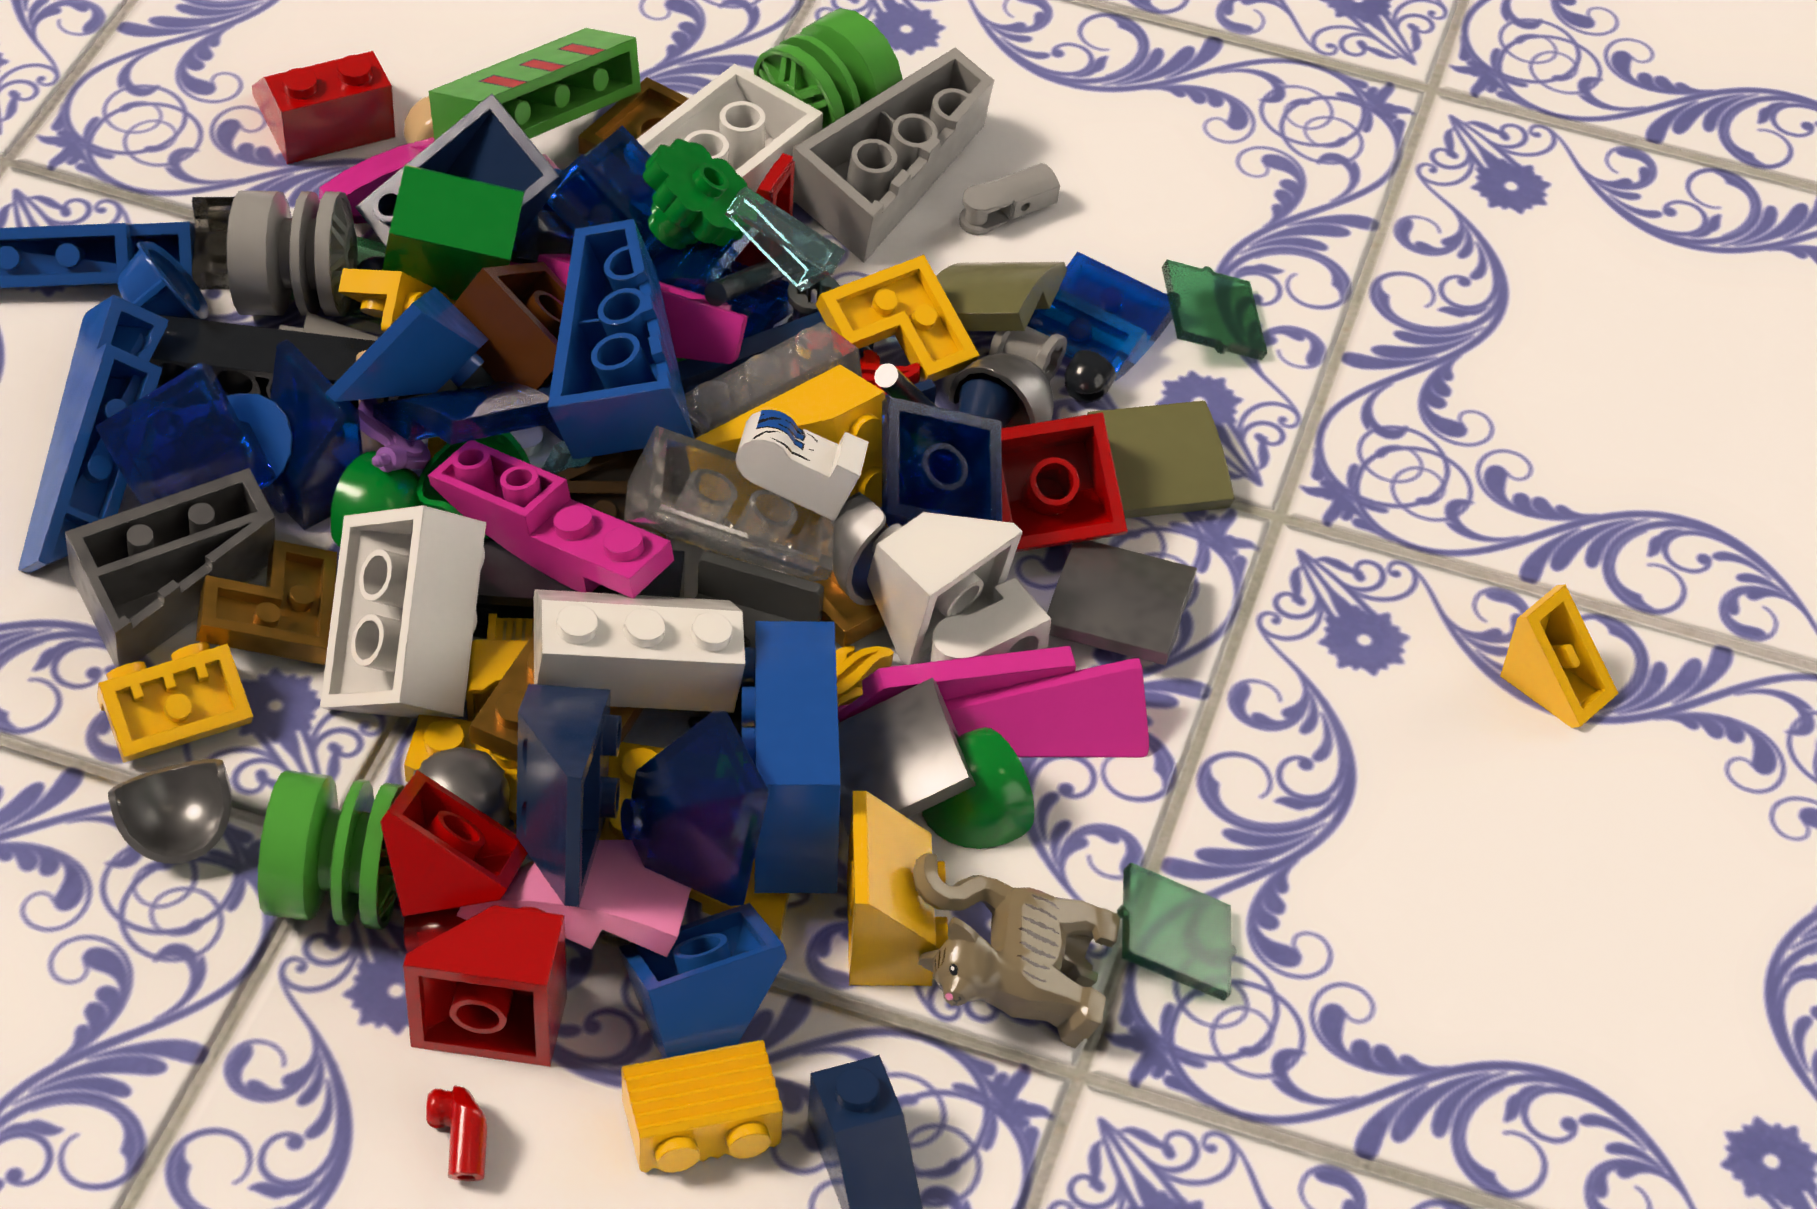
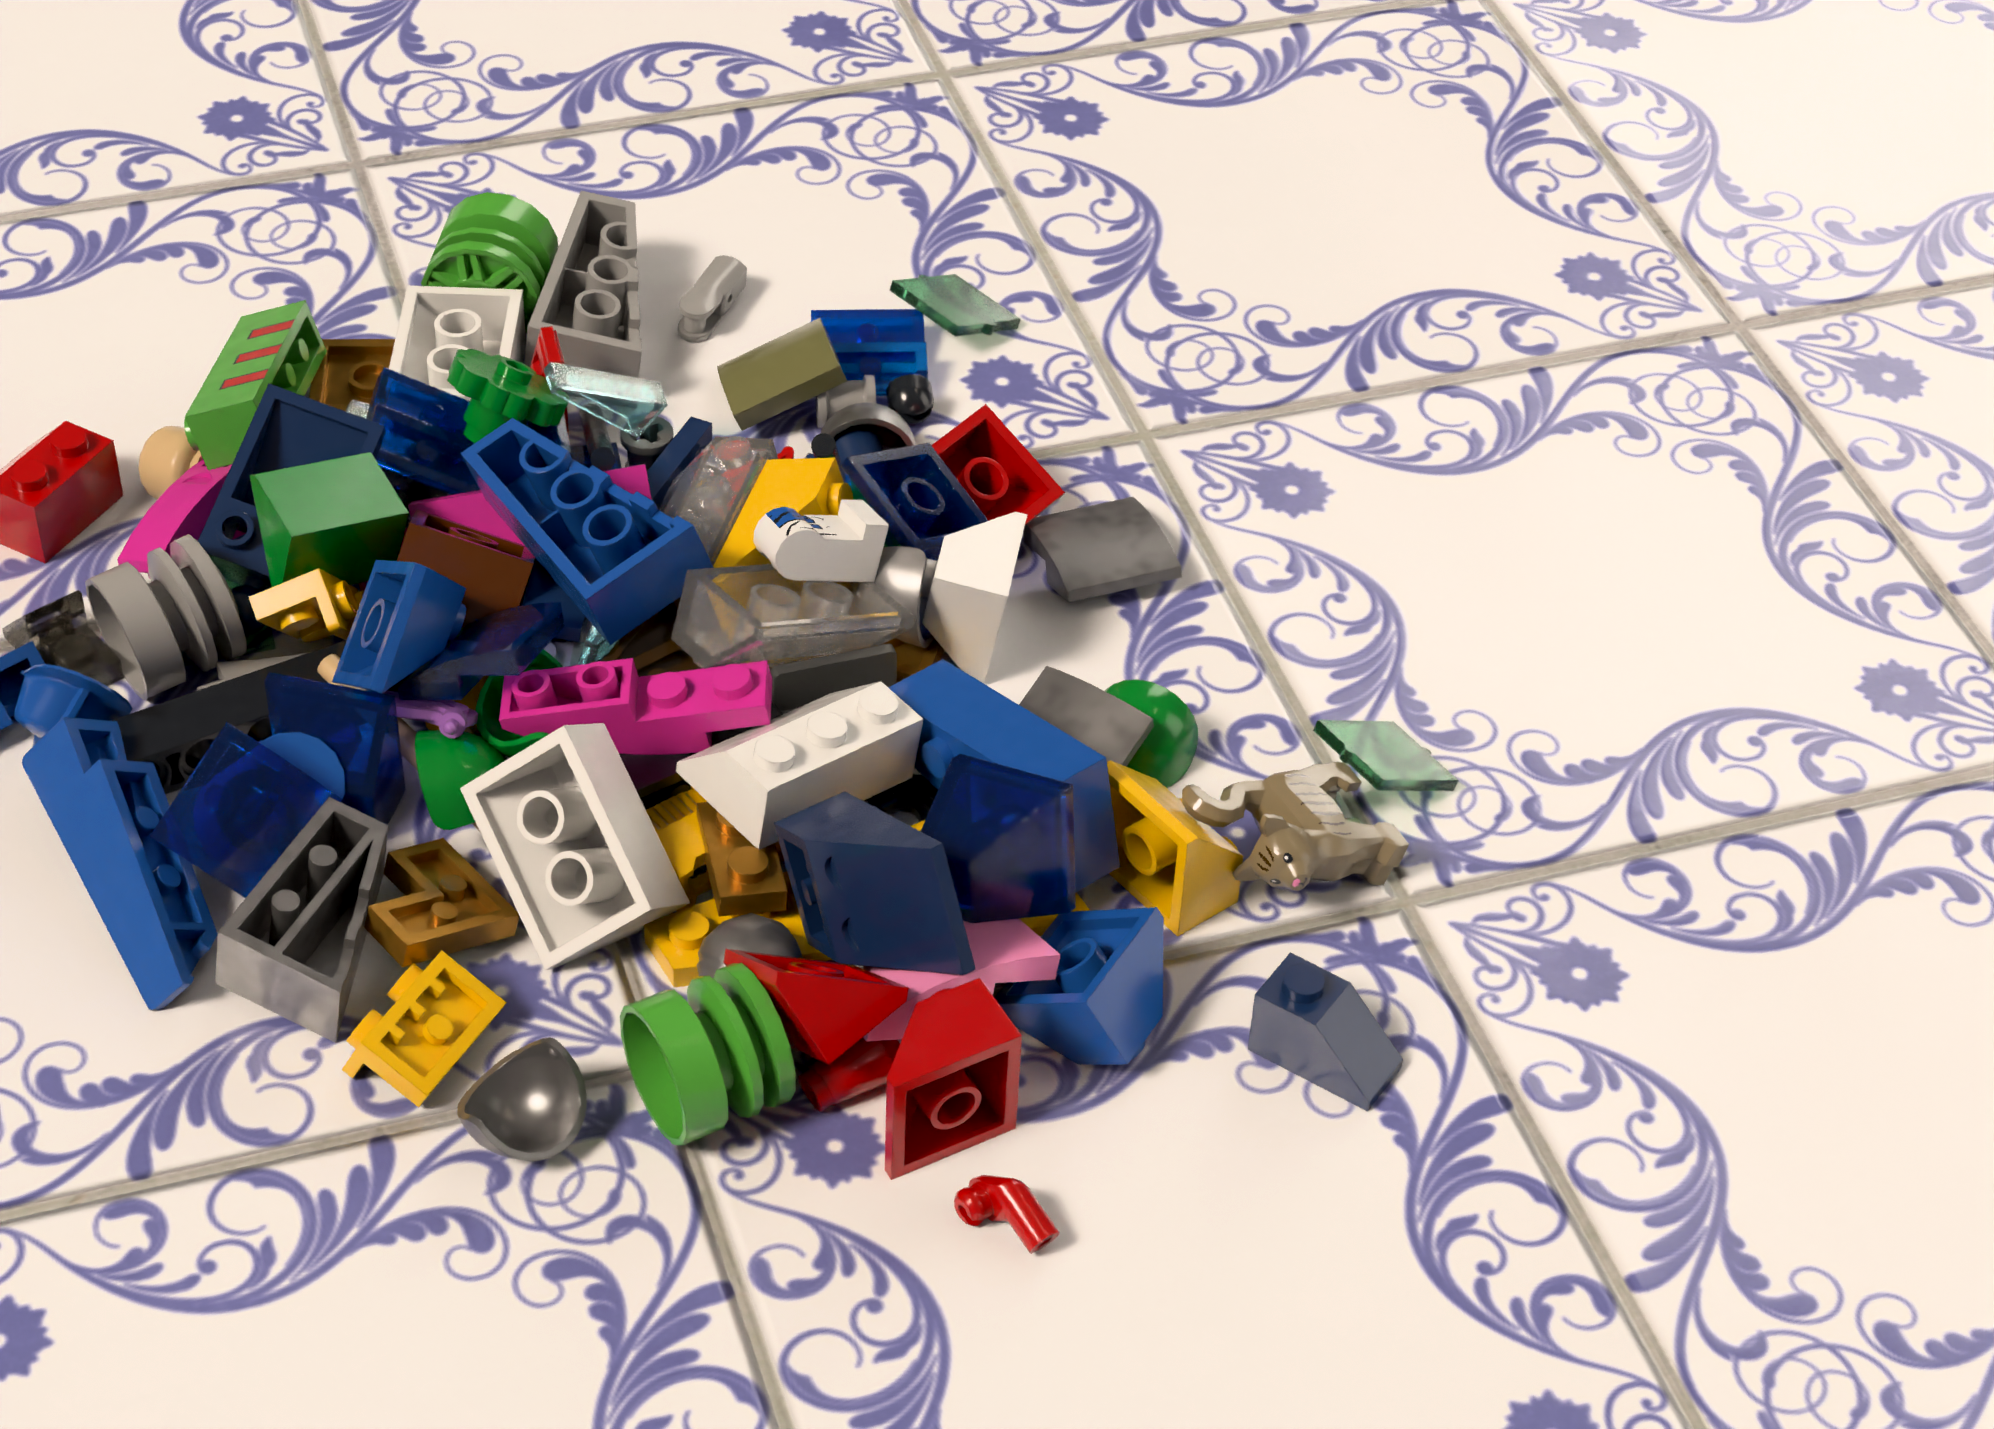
camera: 35 degrees left, 5 degrees down
yellow brick [621,1040,783,1173] -> none
yellow plate [815,254,980,382] -> none
dark pink wedge [838,646,1149,758] -> none
white leg [930,577,1051,662] -> none
olive slope [1087,400,1235,519] -> none
yellow slope [1500,584,1619,728] -> none

